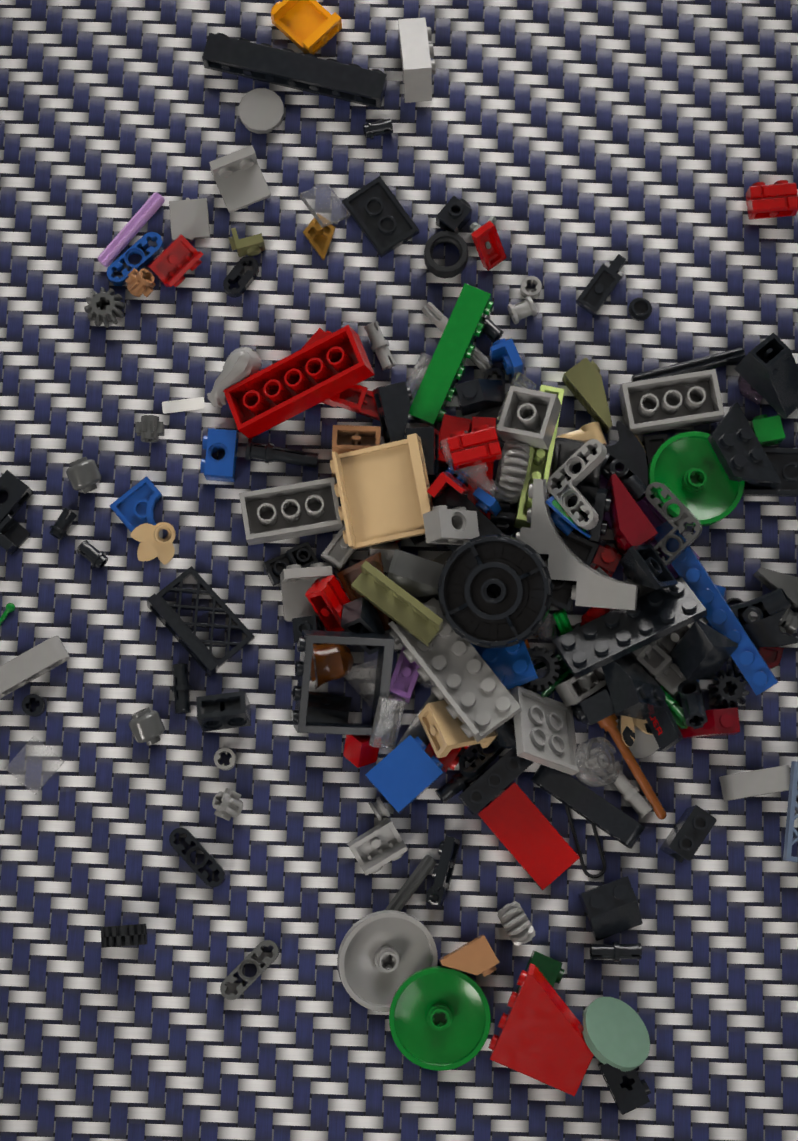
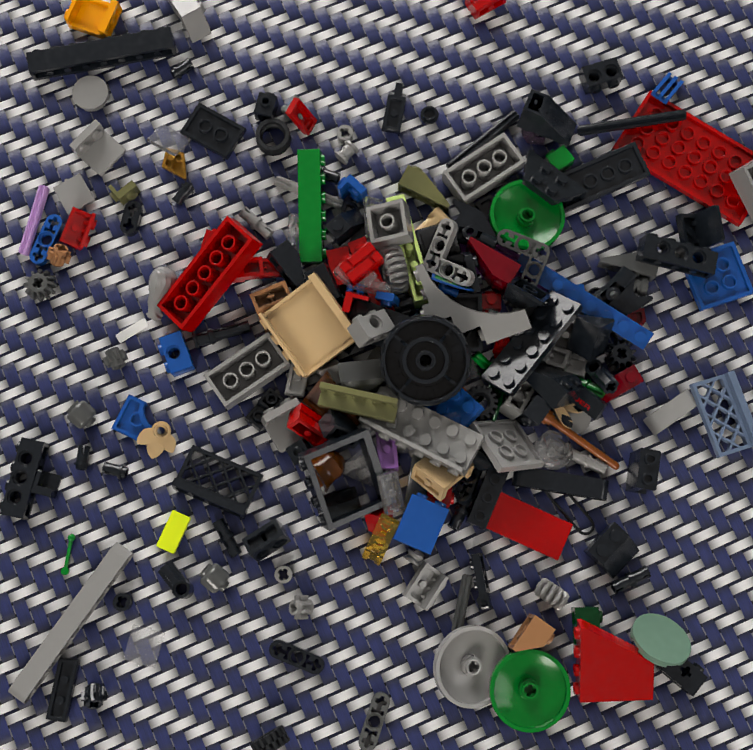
camera: 25 degrees left, 0 degrees up
none -> neon yellow tile [156,510,191,554]
none -> black piece [158,561,194,599]
none -> black pin [172,182,195,206]
none -> clear yellow plate [362,513,400,566]

